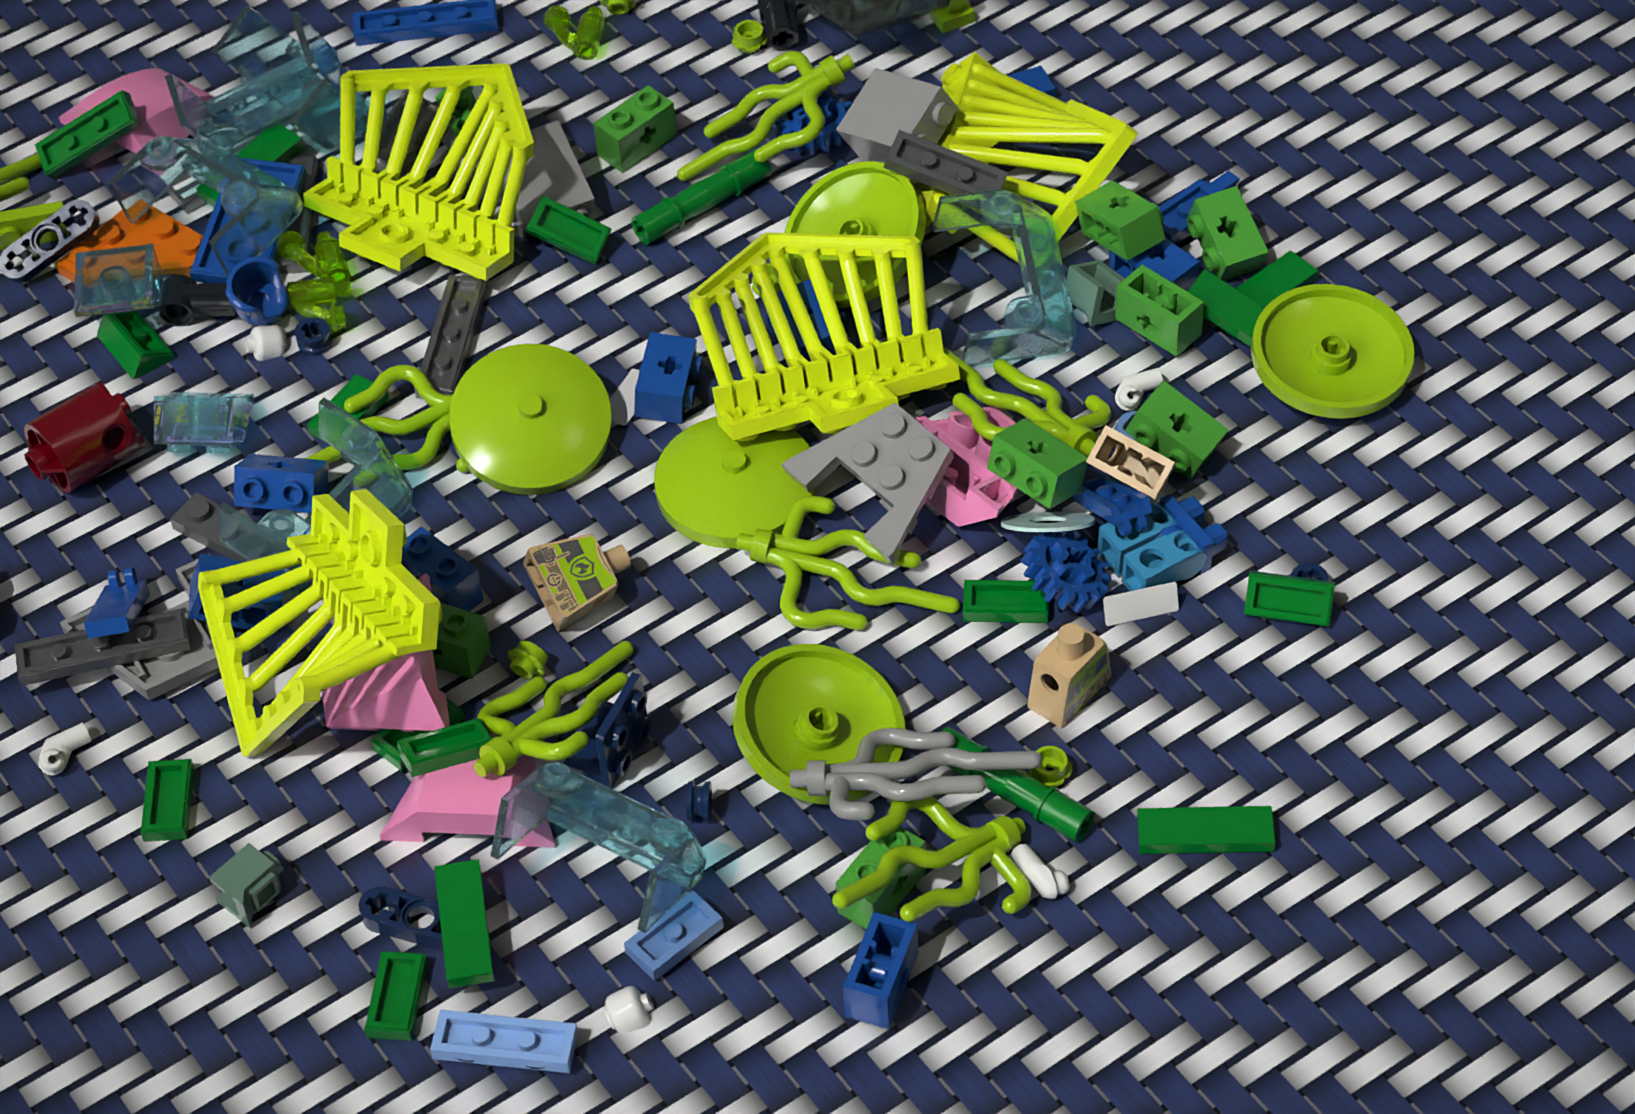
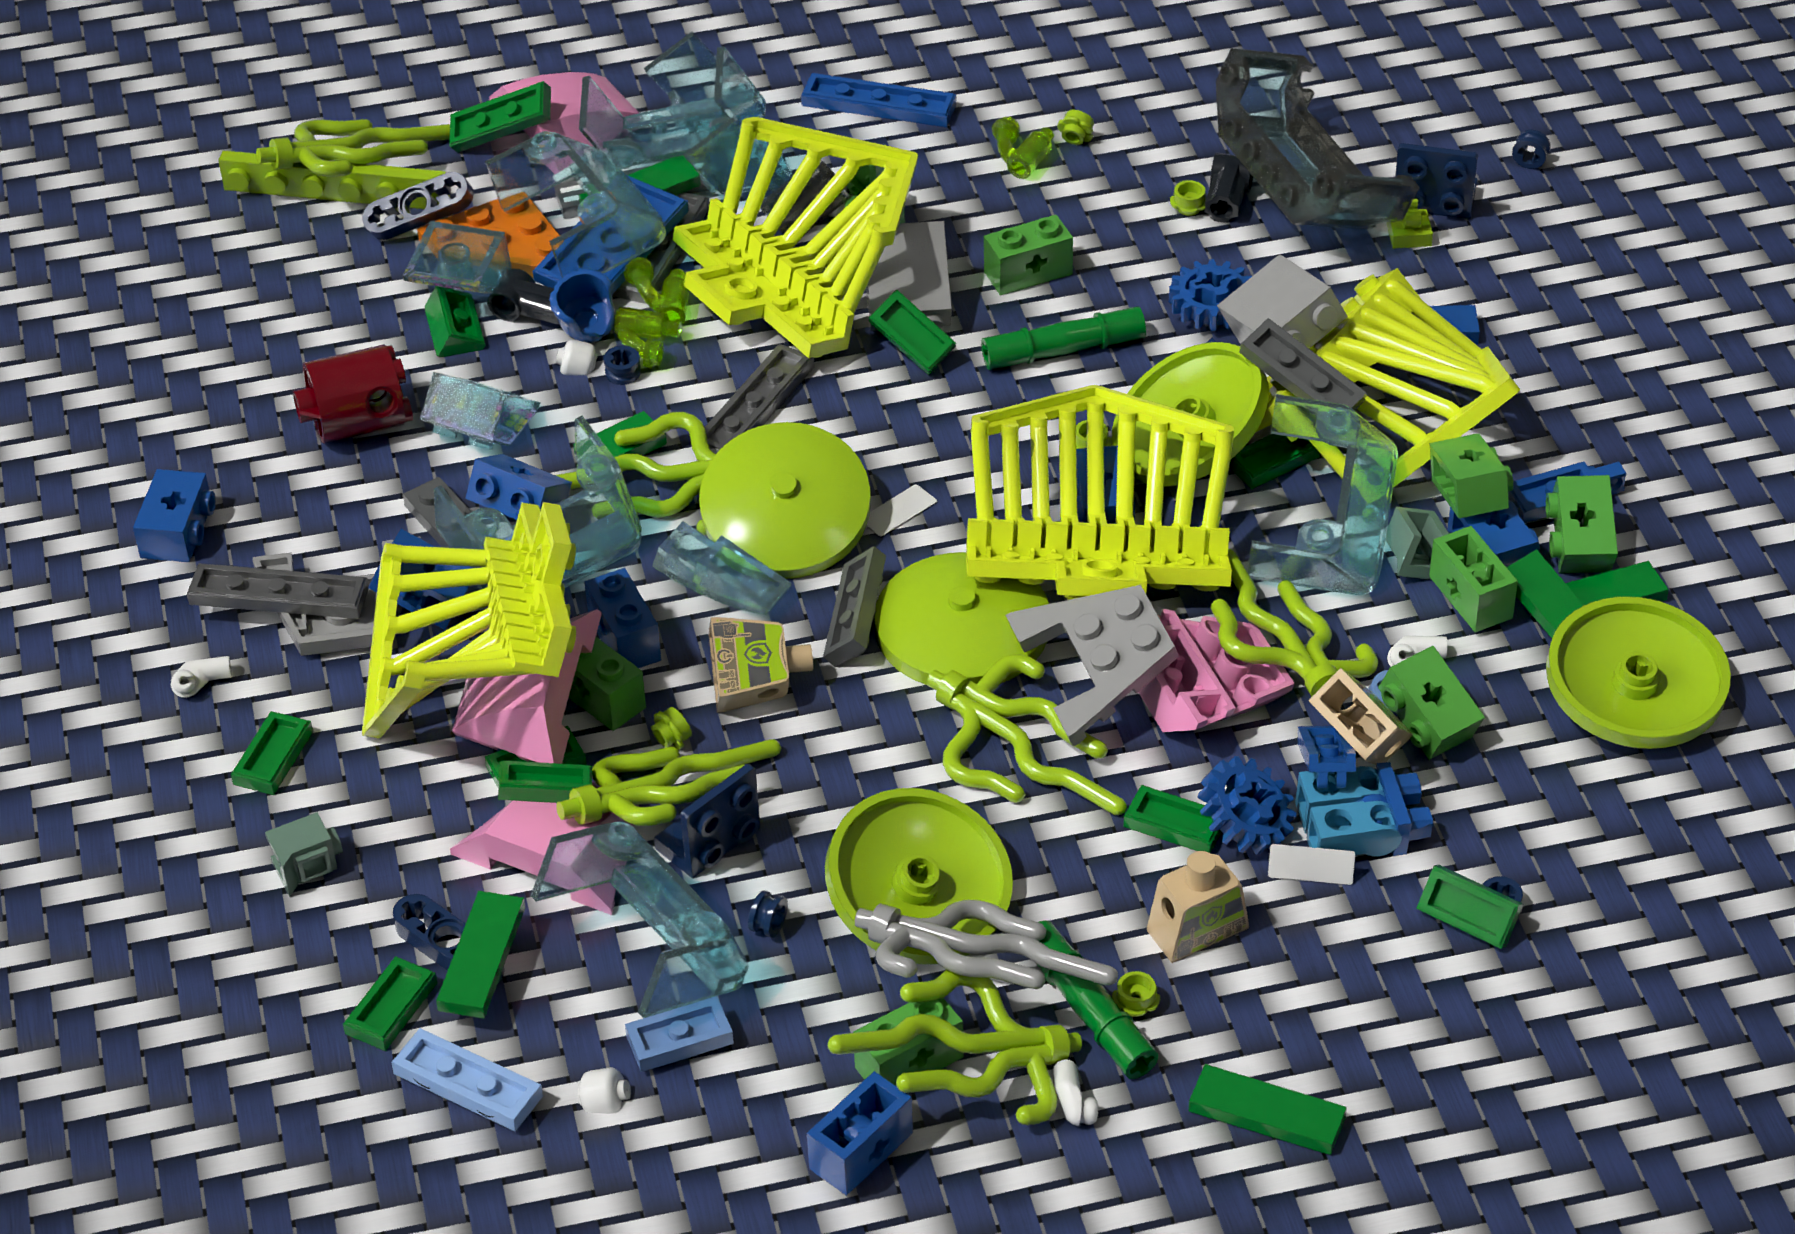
camera: 20 degrees right, 5 degrees down
blue hinge [84,567,150,639] -> none
blue brick [634,332,703,424] -> none
lime plant [677,51,856,182] -> none
bright green brick [987,418,1088,509] -> none
light aqua gear [1001,512,1095,532] -> none
none -> clear light blue slope [652,521,792,615]
none -> dark grey plate [823,546,886,667]
none -> green tile [1229,430,1320,489]

